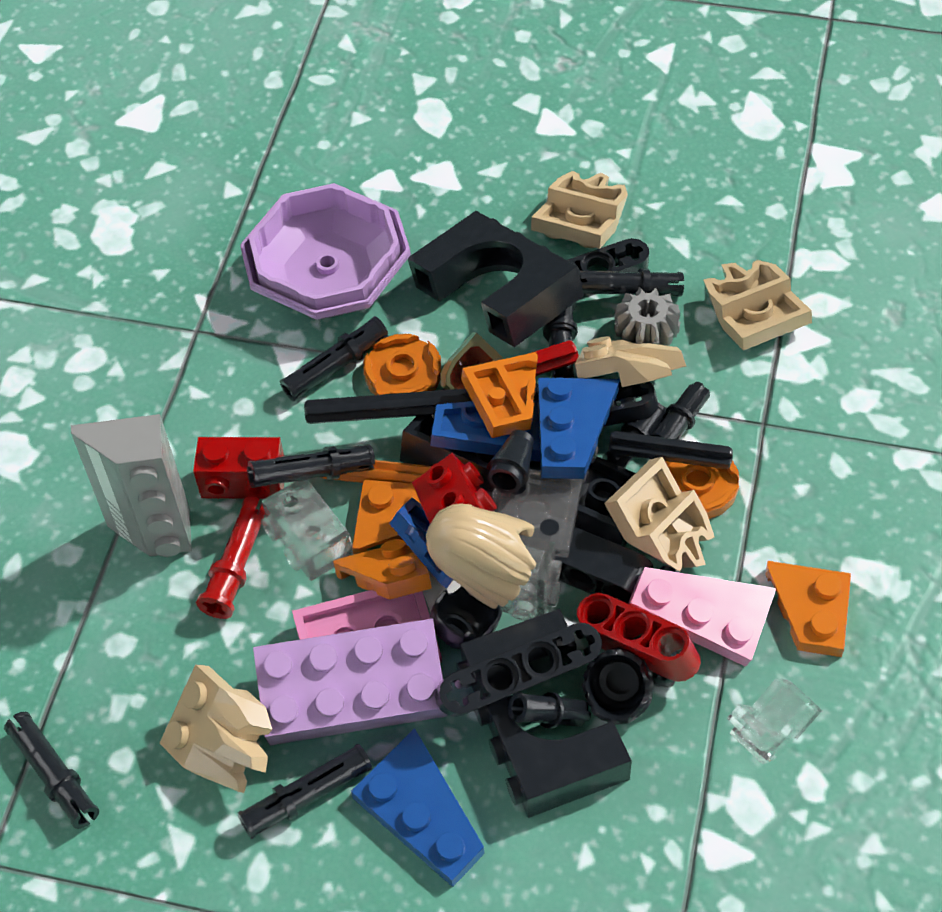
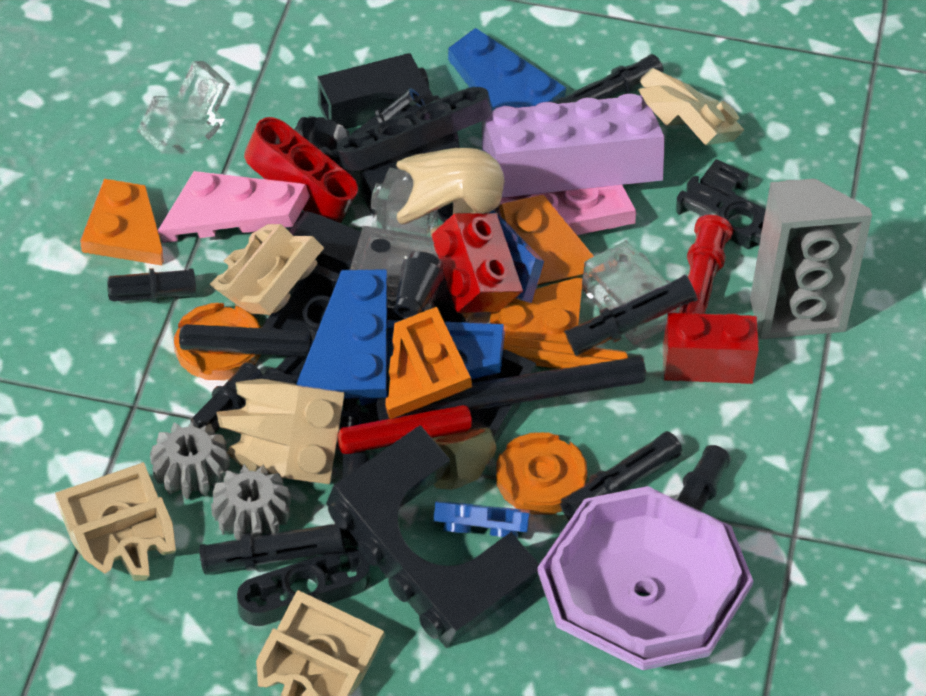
camera: 175 degrees right, 5 degrees down
black pin [4,711,100,829] -> none
none -> black axle [107,268,196,303]
none -> light grey gear [150,419,230,499]
none -> blue wing [434,501,530,538]
none -> black piece [676,159,766,249]
none -> black axle [676,445,731,511]

